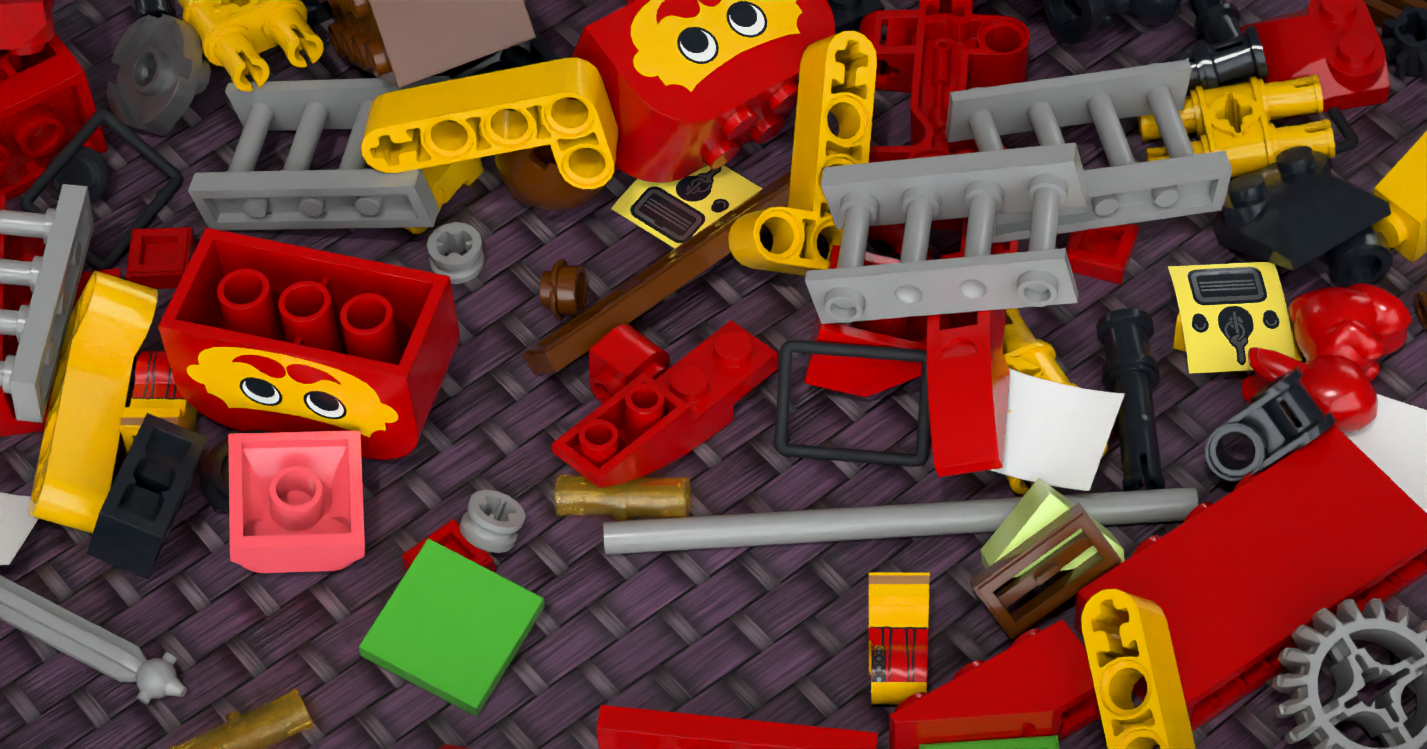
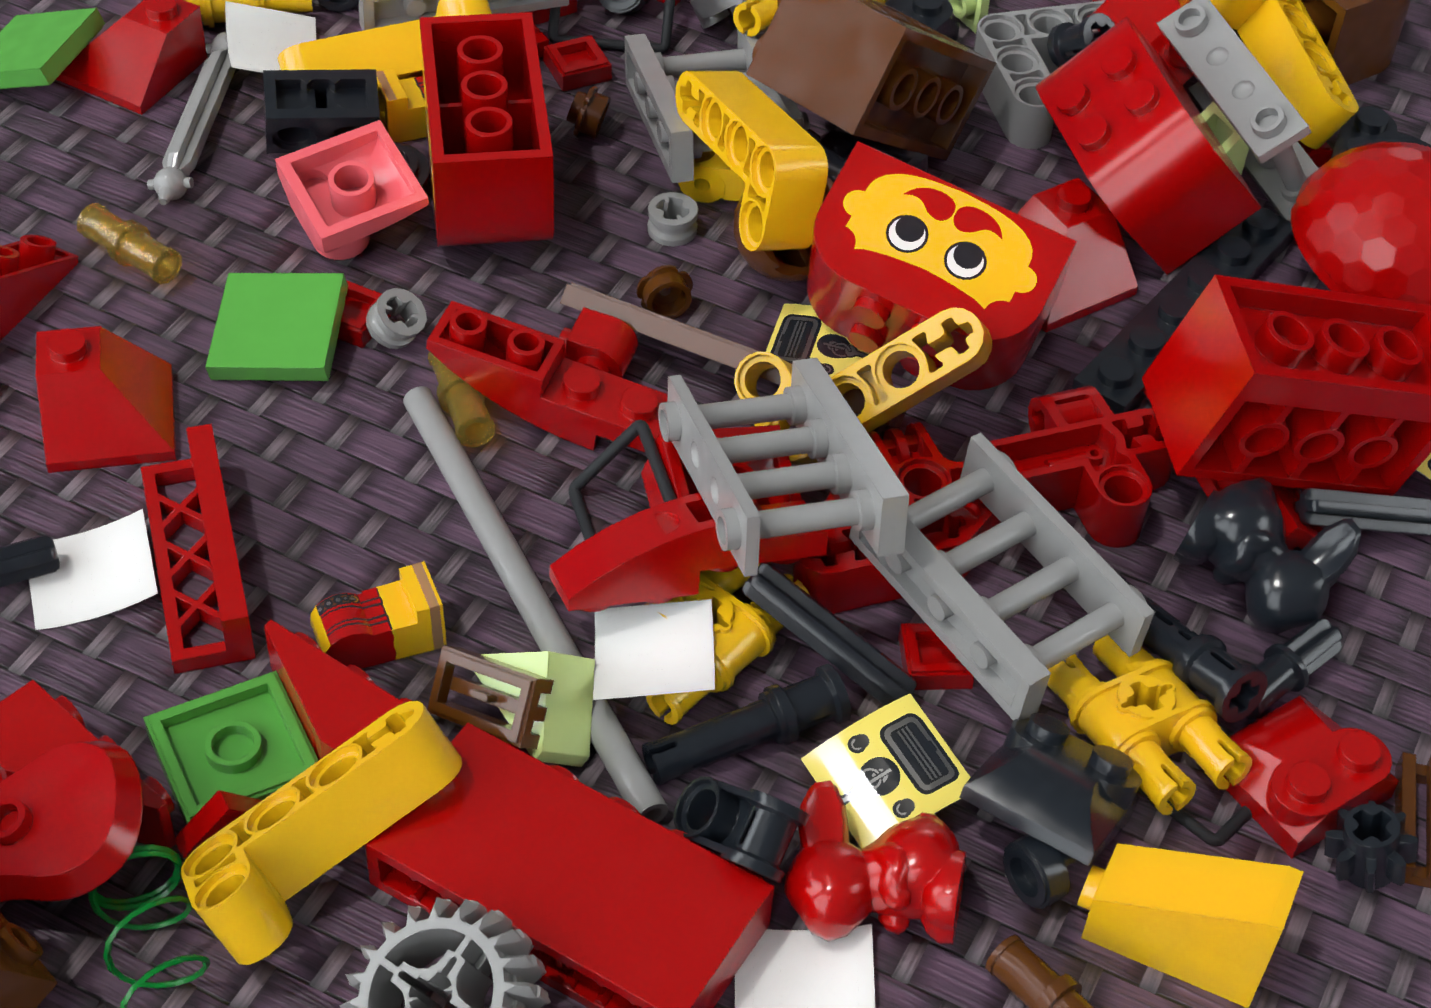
camera: 60 degrees right, 5 degrees down
none -> black axle [742,563,917,706]

